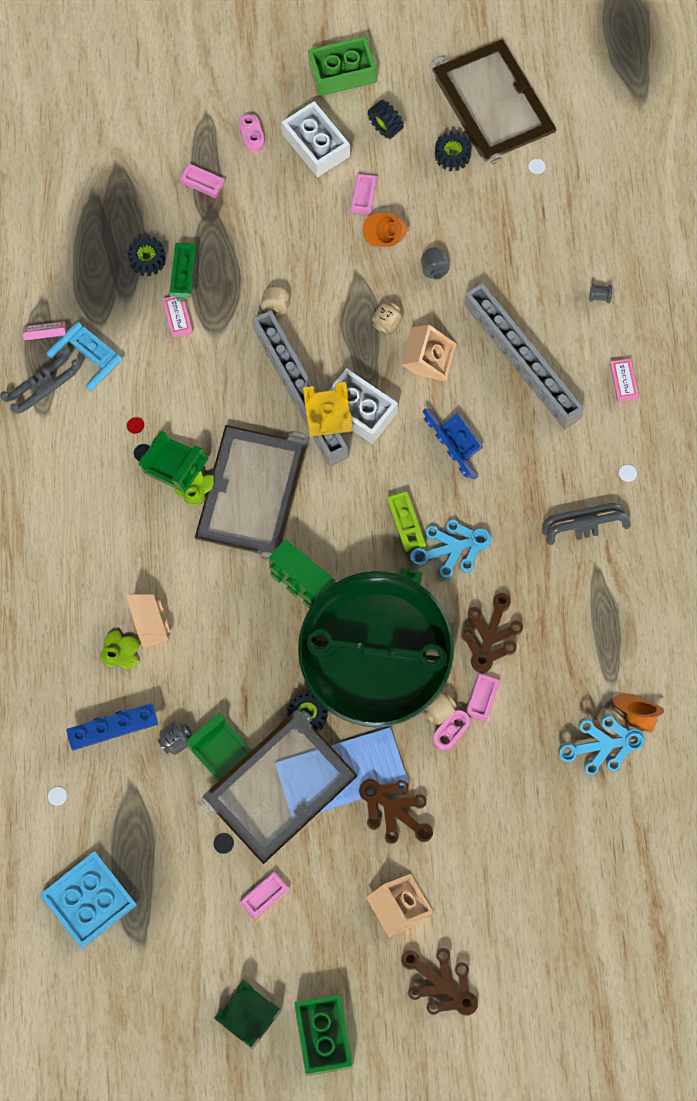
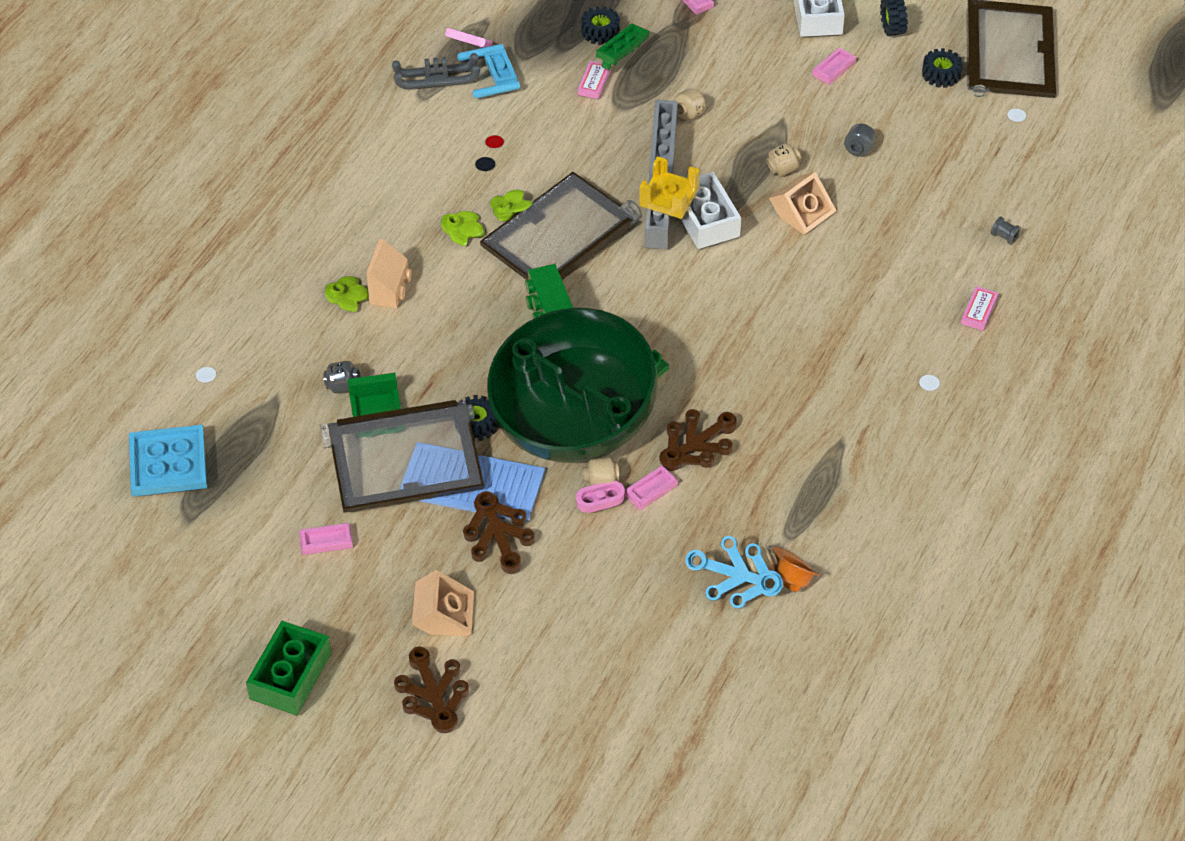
camera: 30 degrees right, 20 degrees down
blue bracket [66,703,158,751] -> none
green panel [139,431,208,493] -> none
black sticker [213,833,234,854] -> none
dark green panel [214,980,281,1050] -> none
orange piece [363,213,409,247] -> none
lime plate [387,491,426,554] -> none
medium azure plant [410,520,491,580] -> none
blue bracket [422,408,483,479] -> none
light grey brick [464,283,584,430] -> none
dark grey piece [542,503,631,545] -> none
none -> lime plate [441,211,485,246]

